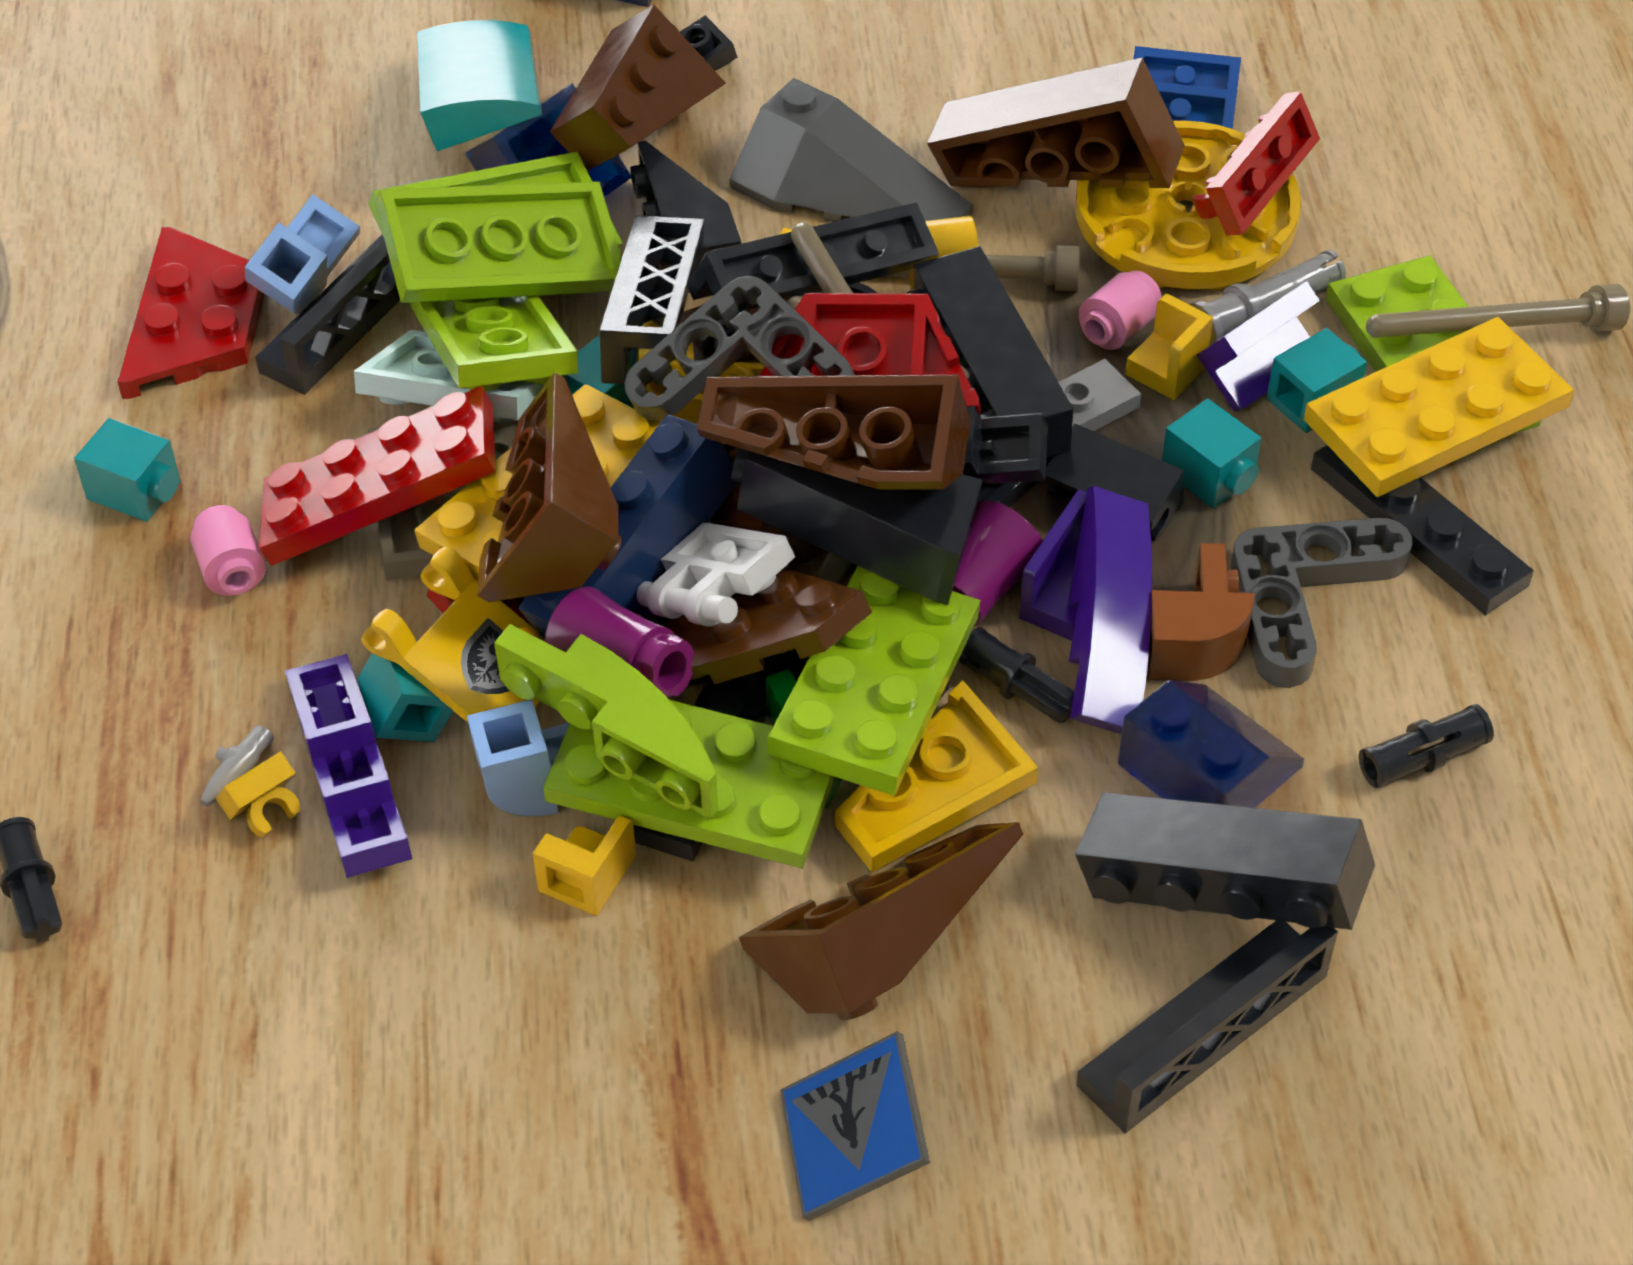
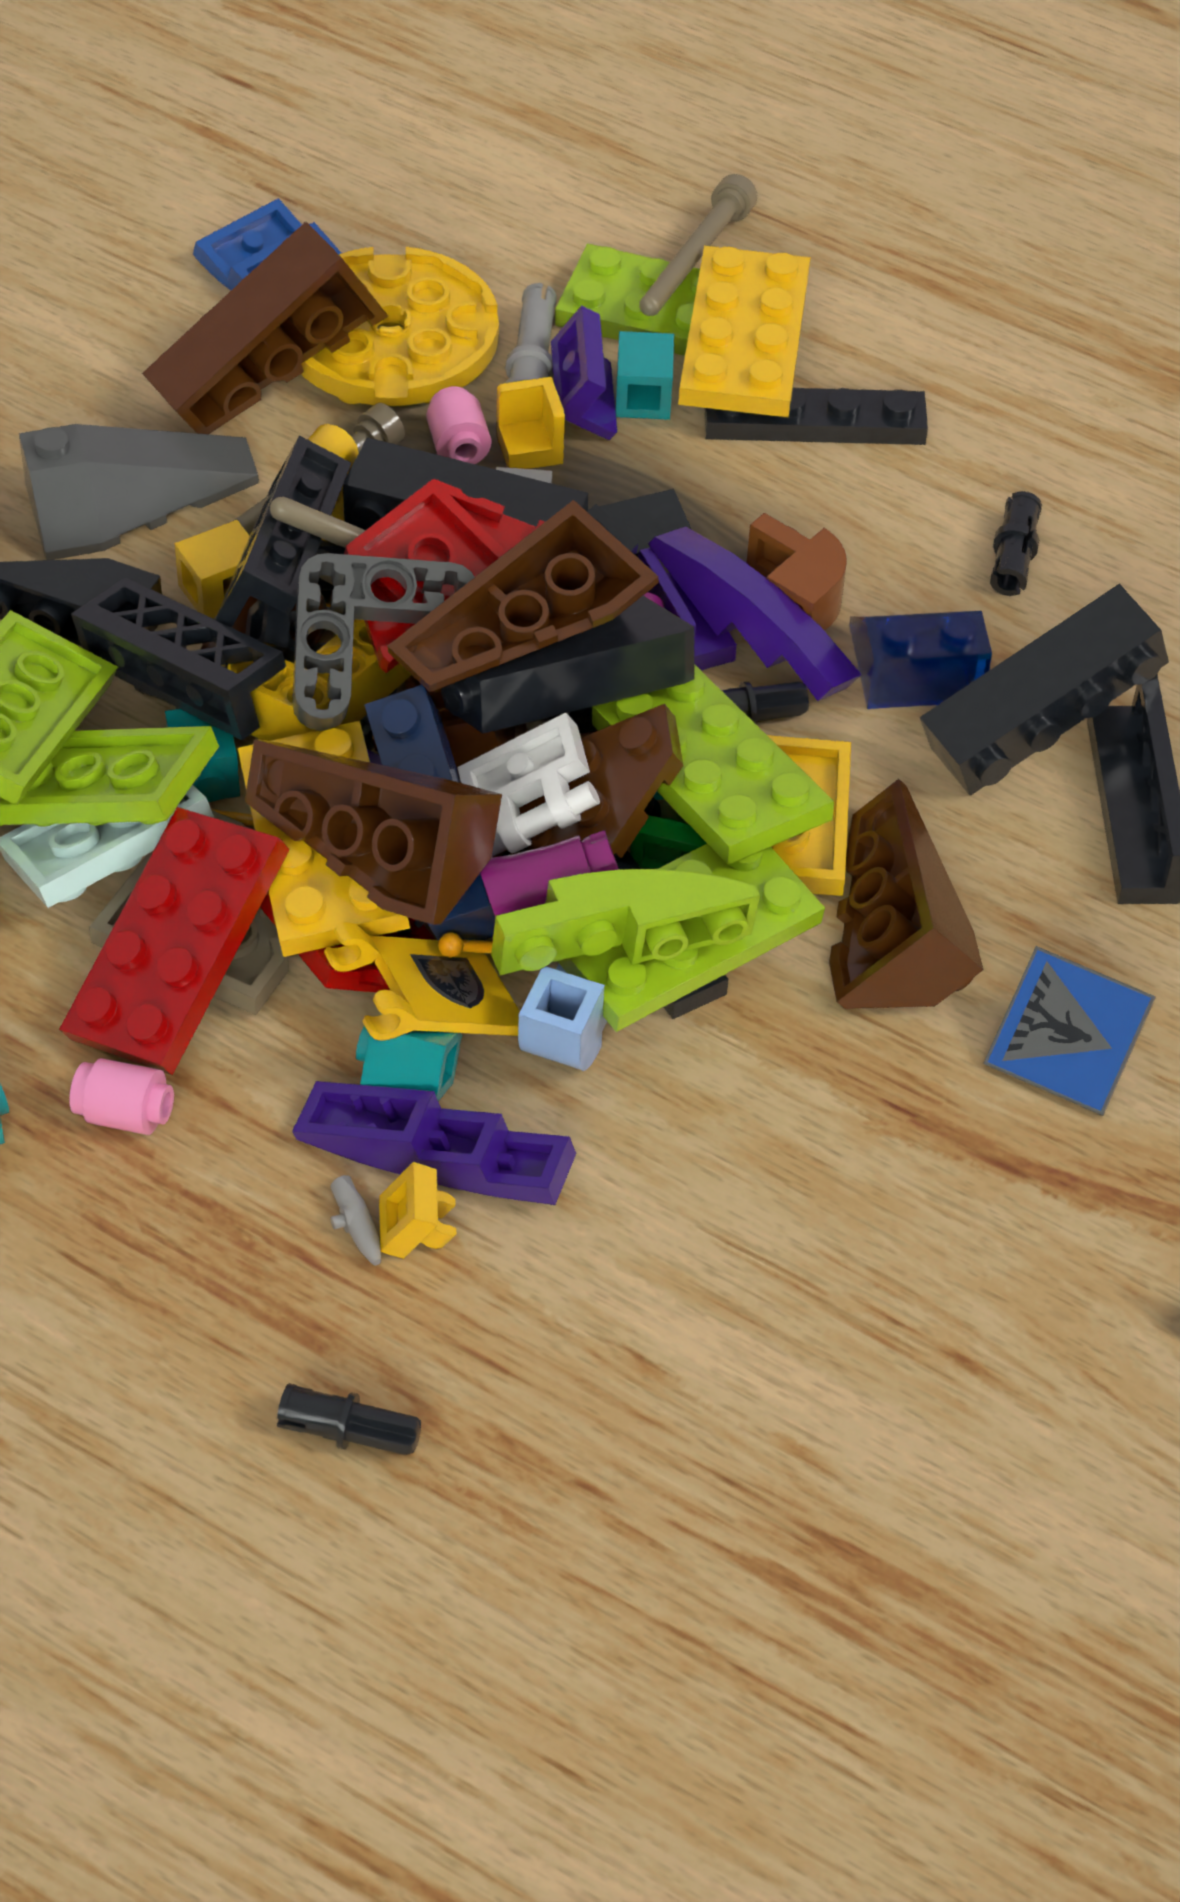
camera: 55 degrees left, 0 degrees up
yellow panel [532,815,636,916] -> none
teal brick [1162,398,1262,509] -> none
red plate [1192,92,1320,236] -> none
dark grey beam [1231,518,1412,688] -> none

